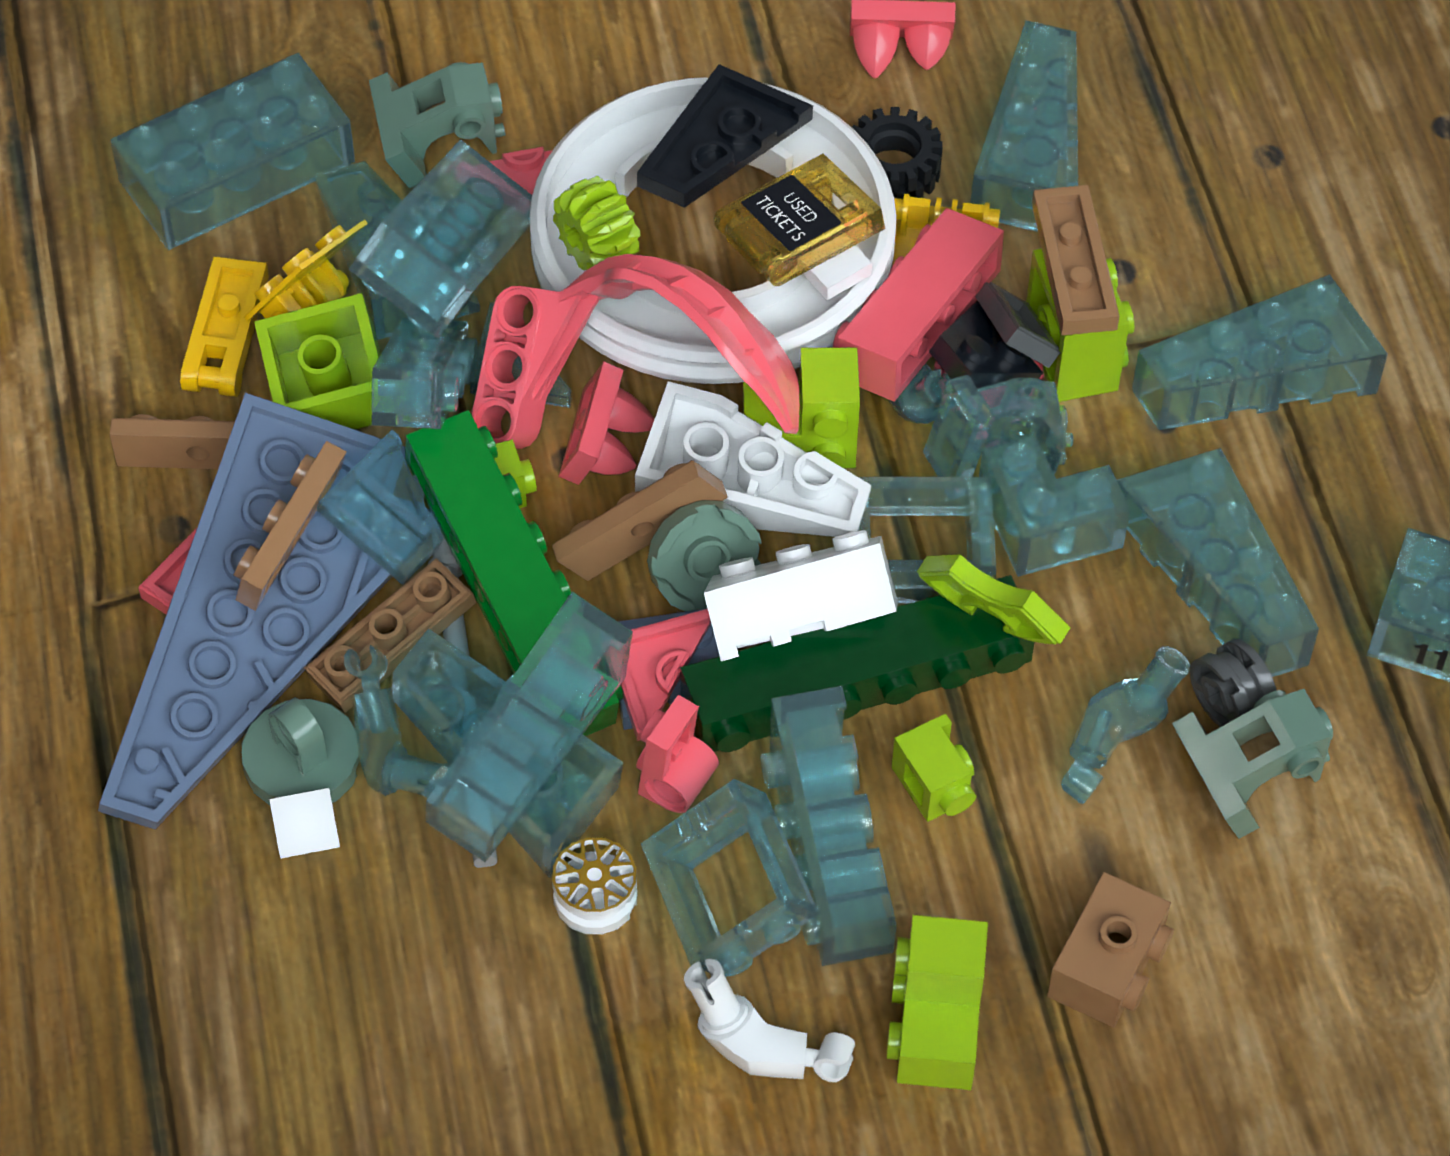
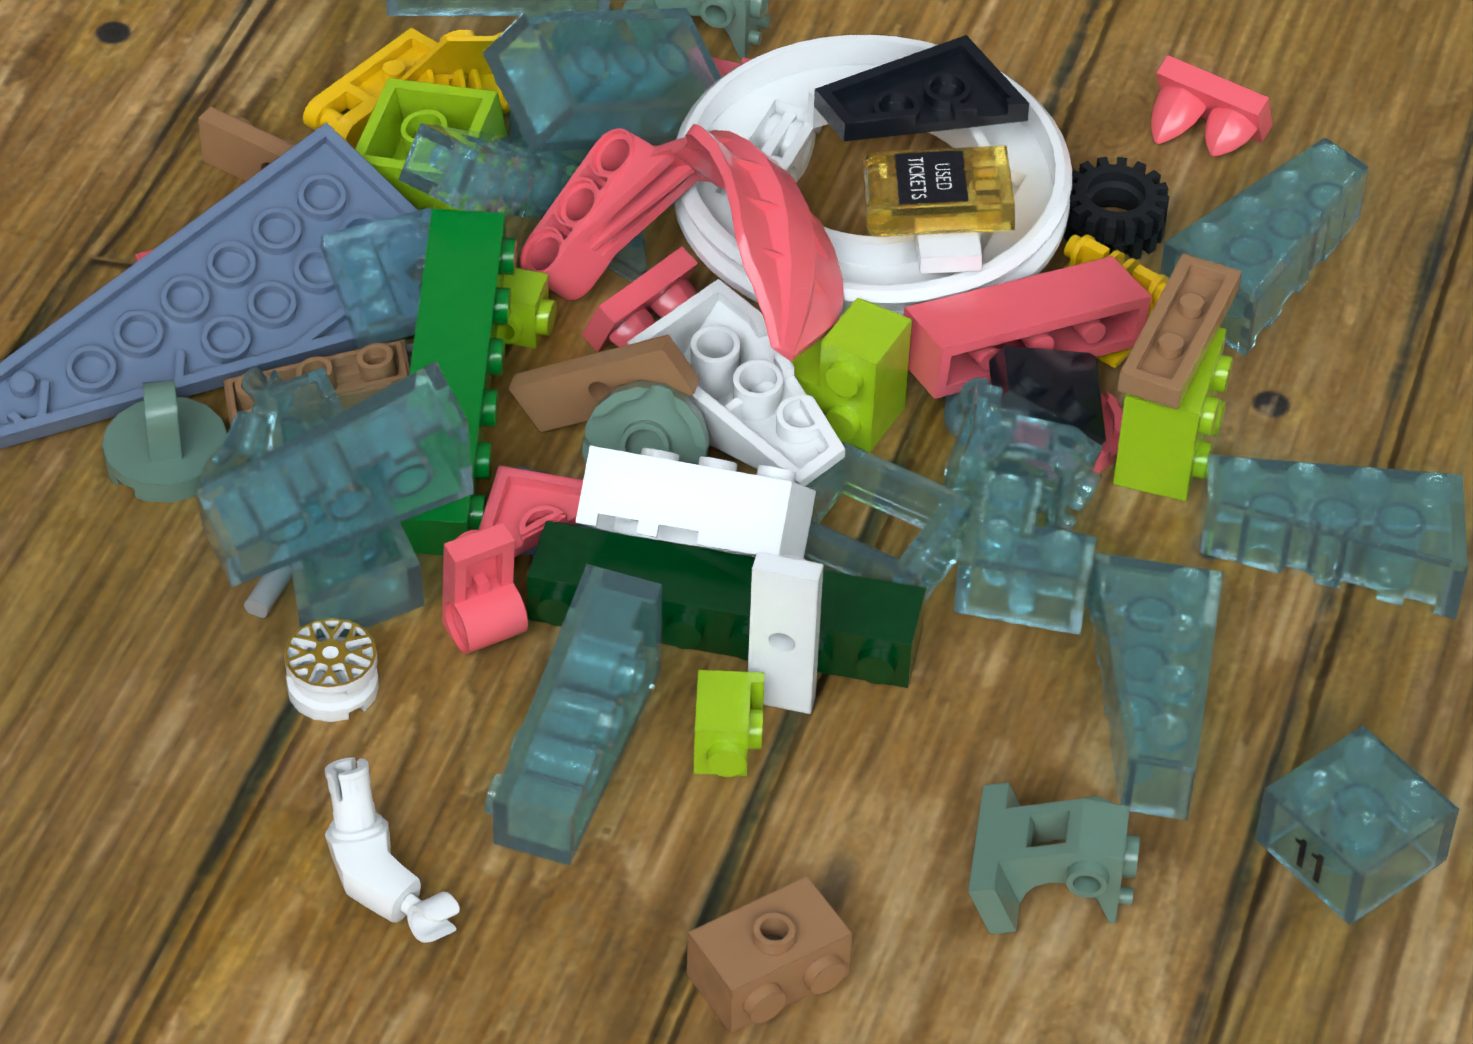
camera: 30 degrees right, 10 degrees down
medium nougat plate [234,440,347,611] -> none
white tile [269,788,340,859] -> none
lime gear [553,176,640,271] -> none
clear light blue window [640,779,819,977] -> none
lime brick [887,915,988,1090] -> none
lime tile [917,554,1071,644] -> none
dark grey tile [975,282,1060,368] -> none
clear light blue arm [1061,646,1190,804] -> none
dark grey wheel [1189,638,1277,727] -> none
none -> white tile [748,551,824,714]

